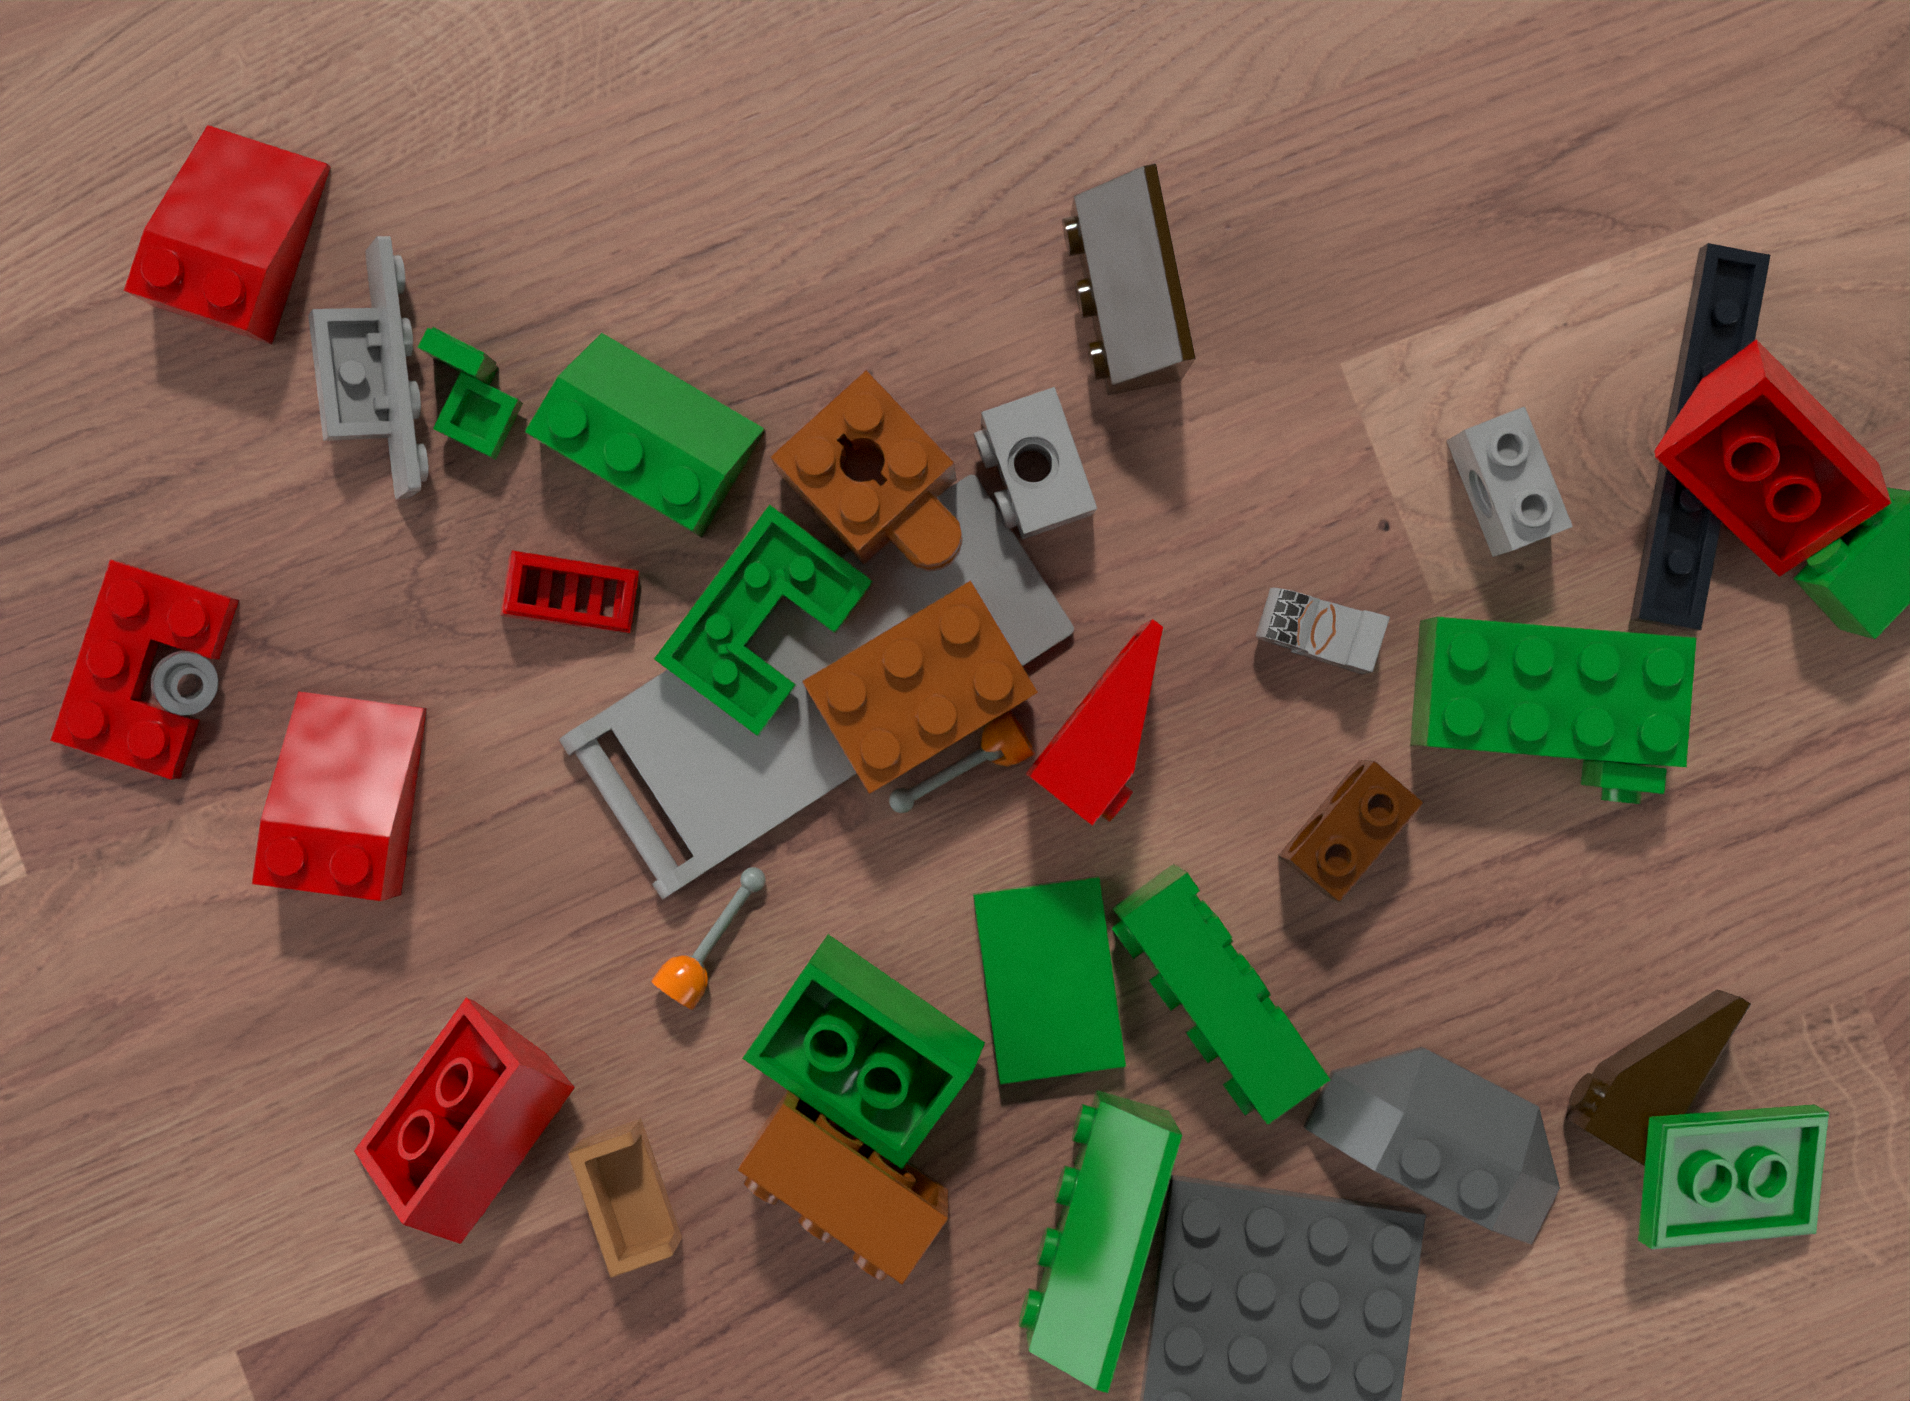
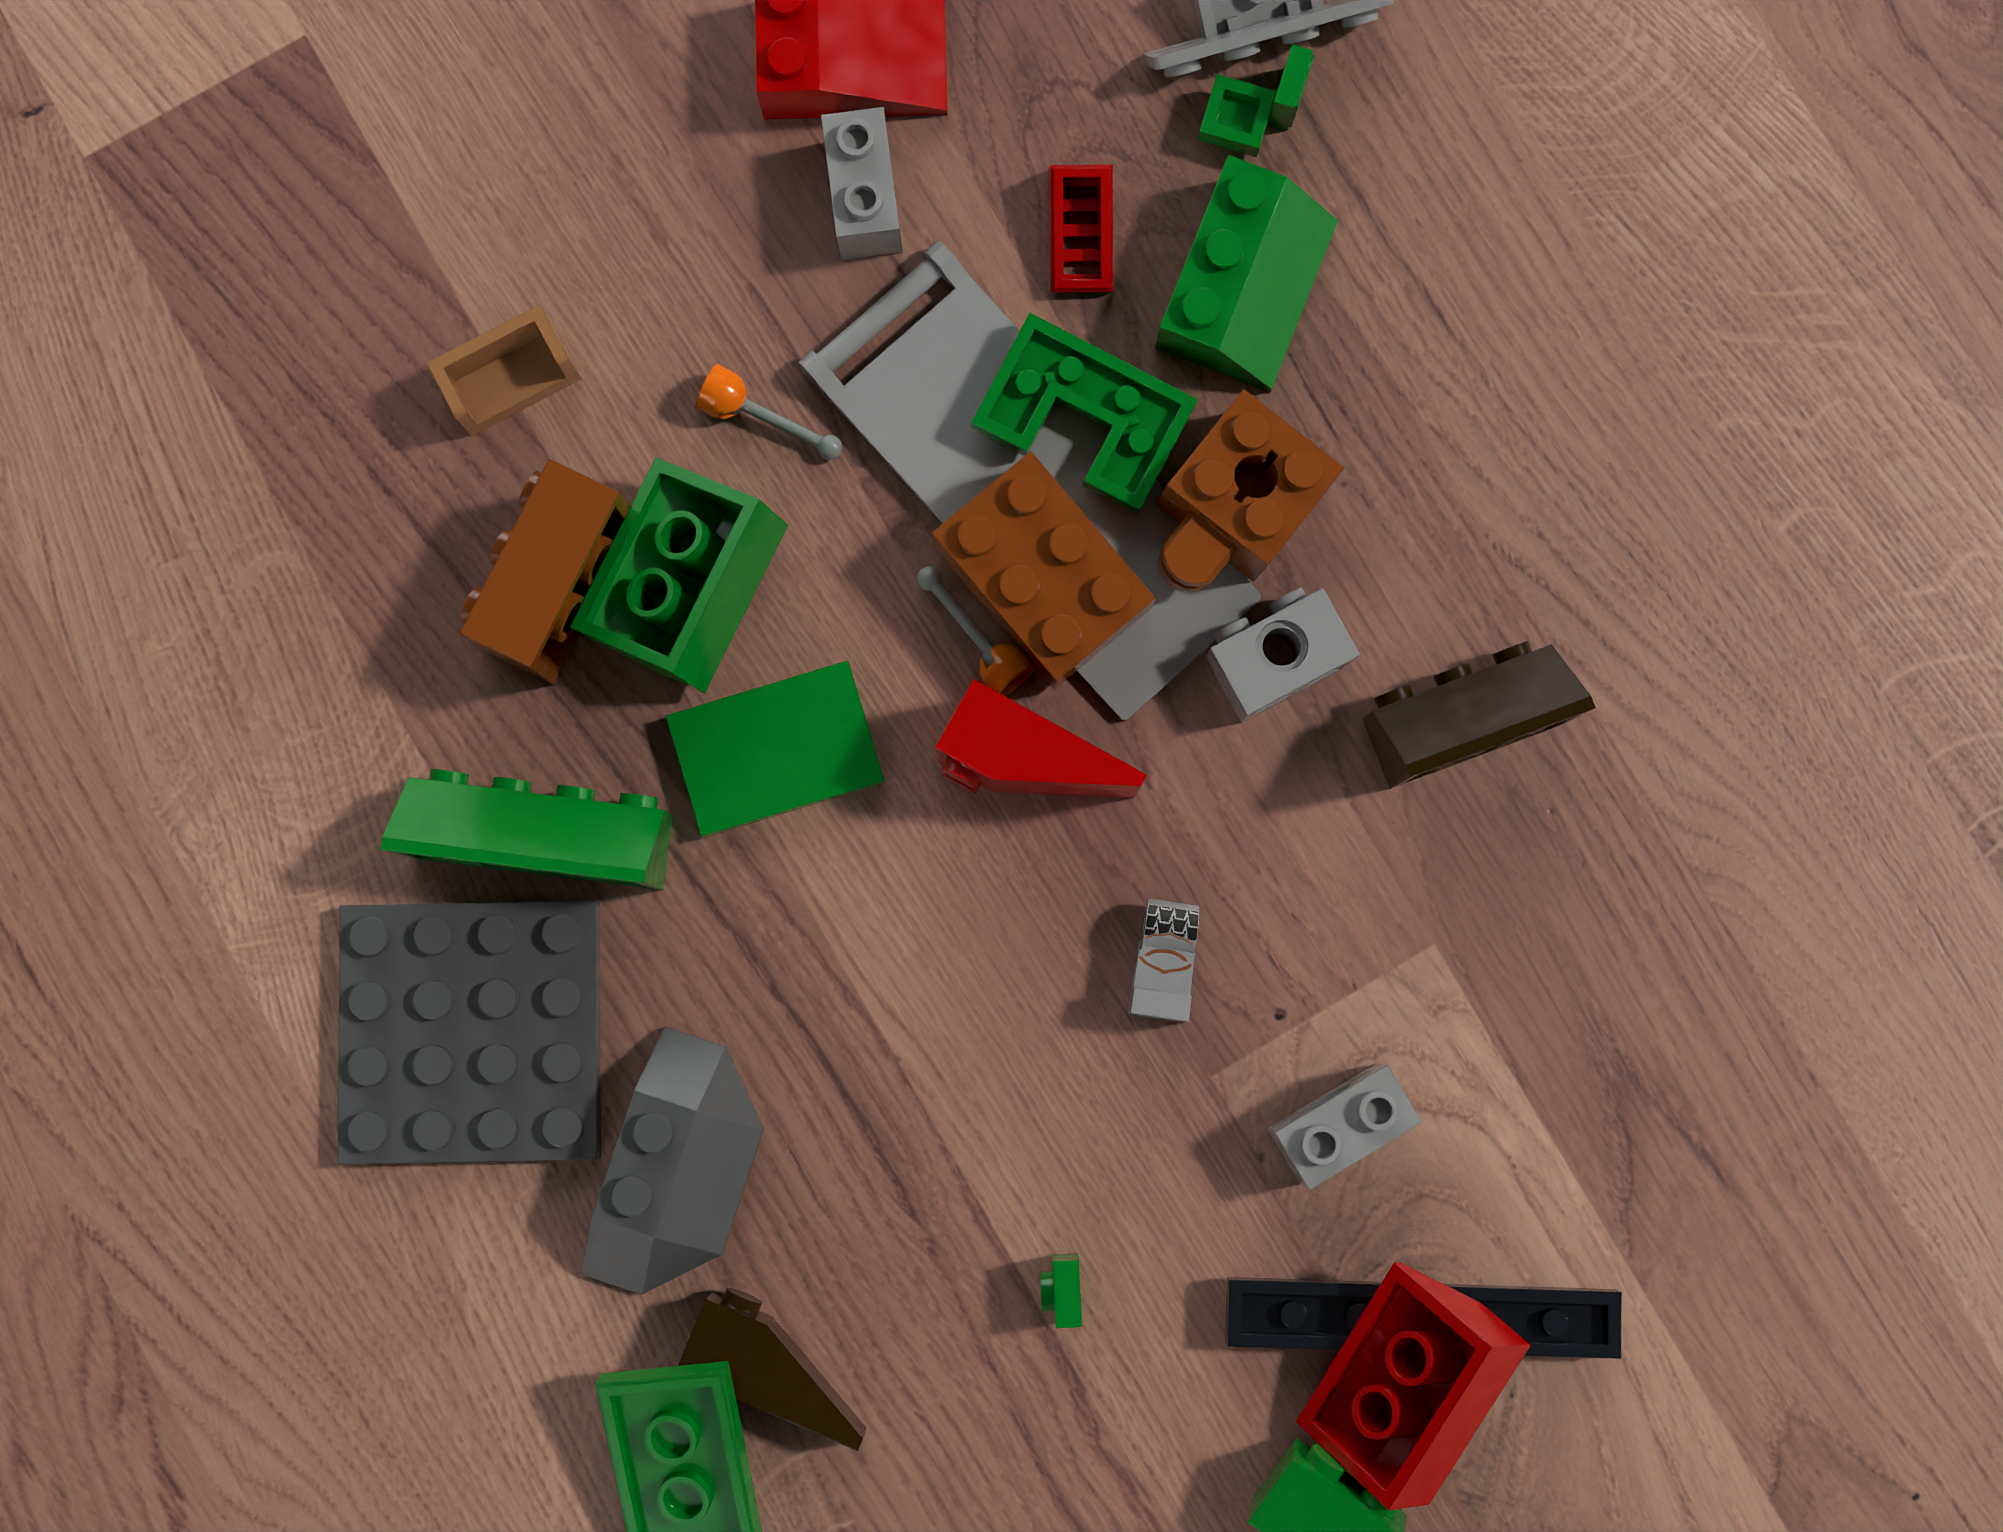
camera: 85 degrees right, 5 degrees down
red slope [354,997,575,1244] -> none
green wedge [1112,864,1331,1125] -> none
reddish brown brick [1278,760,1424,902] -> none
green brick [1410,617,1697,768] -> none
none -> light grey brick [821,107,903,260]

